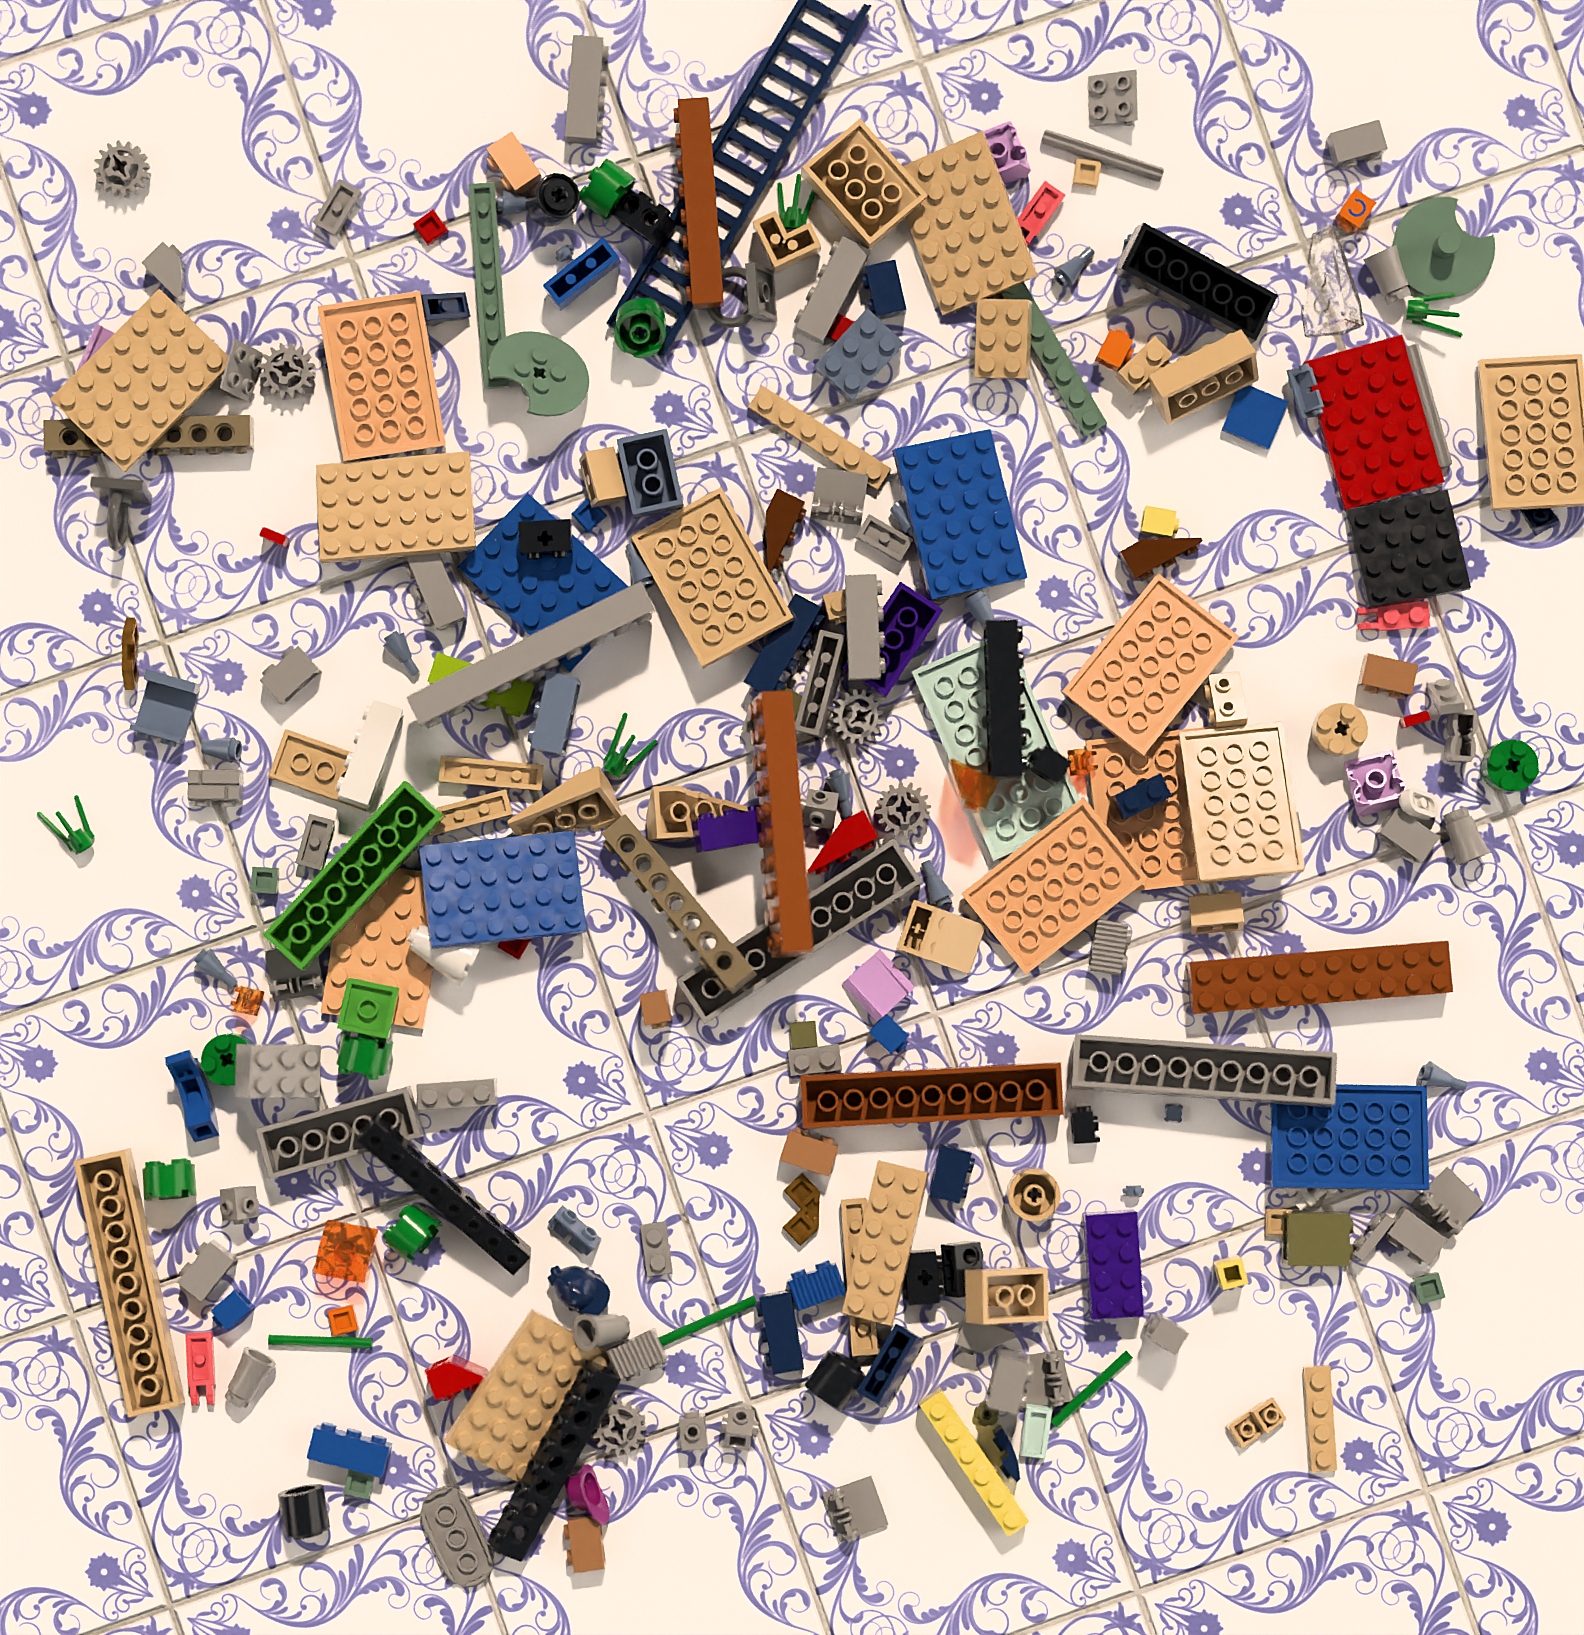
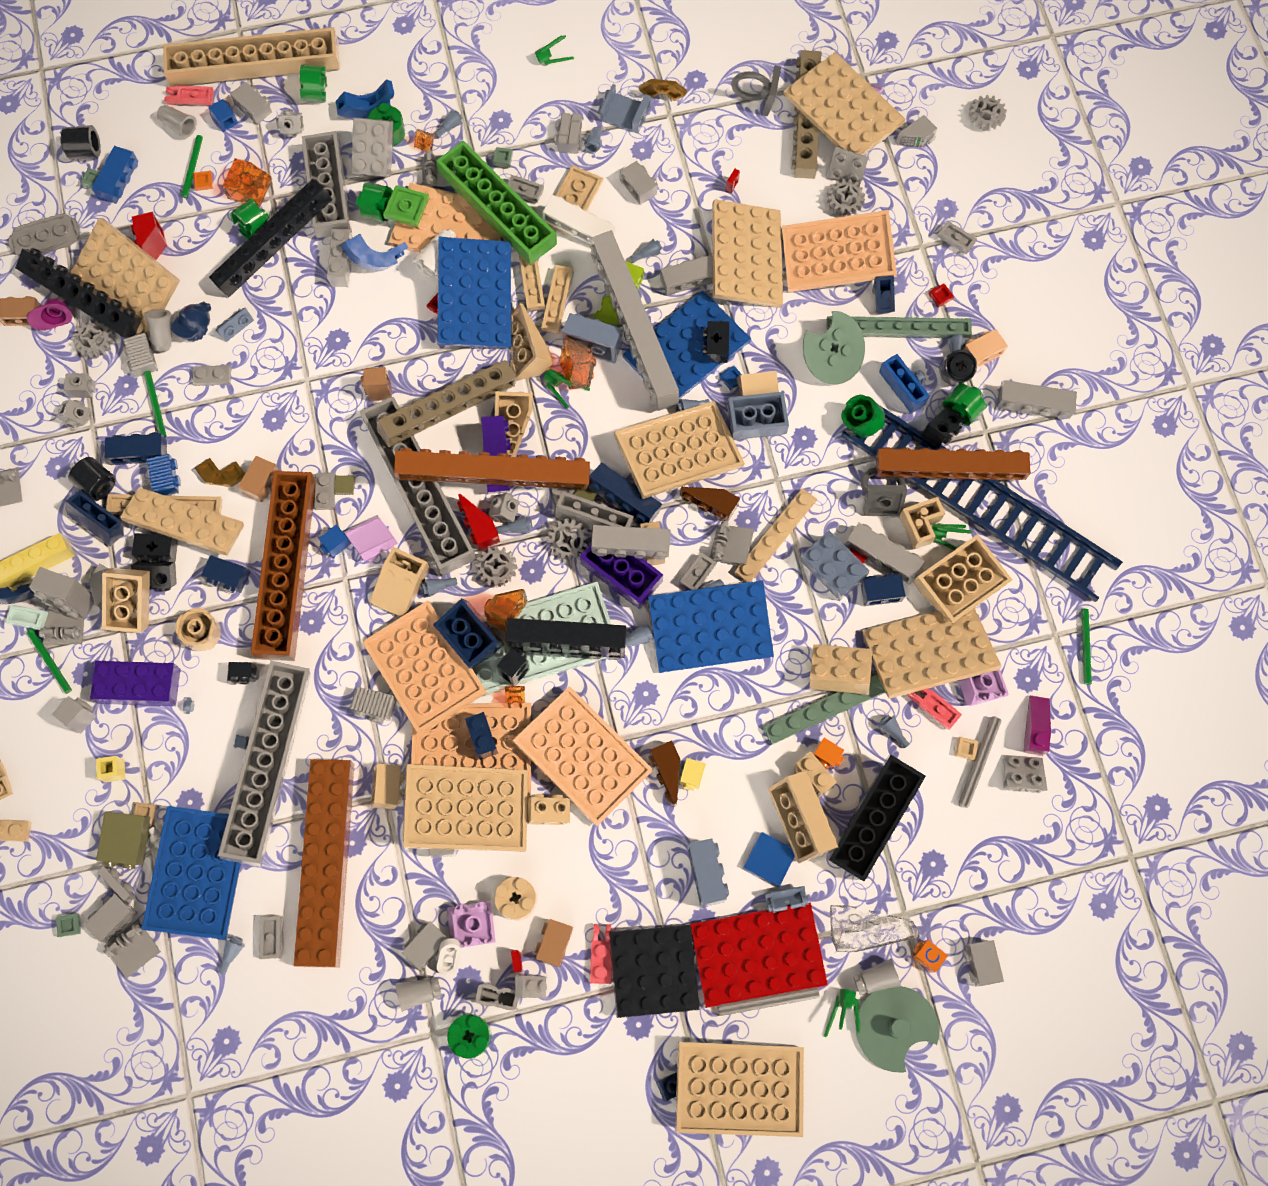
camera: 95 degrees right, 15 degrees down
none -> light grey plate [259,916,282,960]
none -> arch [341,233,408,271]
none -> dark blue slope [433,598,505,669]
none -> clear orange slope [559,337,597,390]
none -> sand blue brick [687,838,730,908]
none -> magenta slope [1023,695,1051,756]
none -> green bar [1081,608,1092,685]

